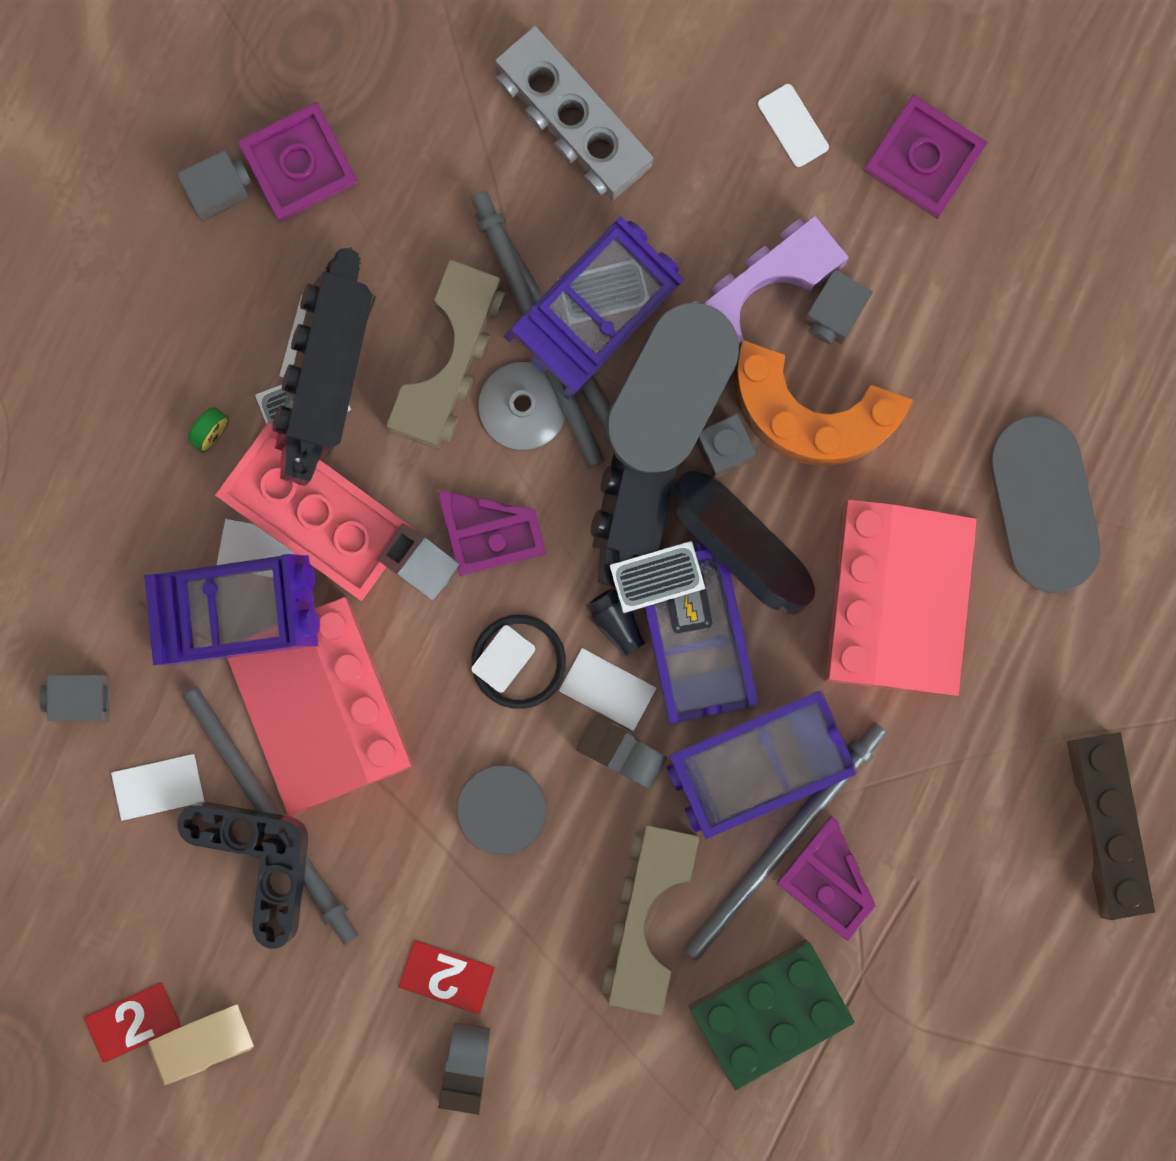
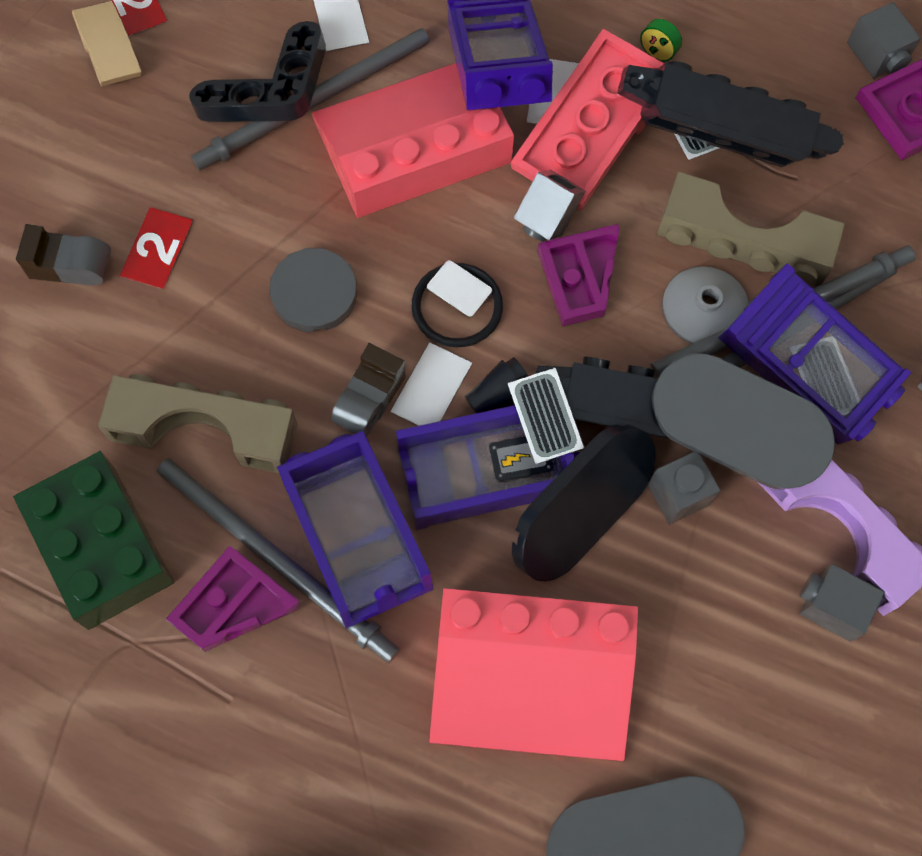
camera: 90 degrees right, 15 degrees down
orange brick [735,340,913,466] -> none

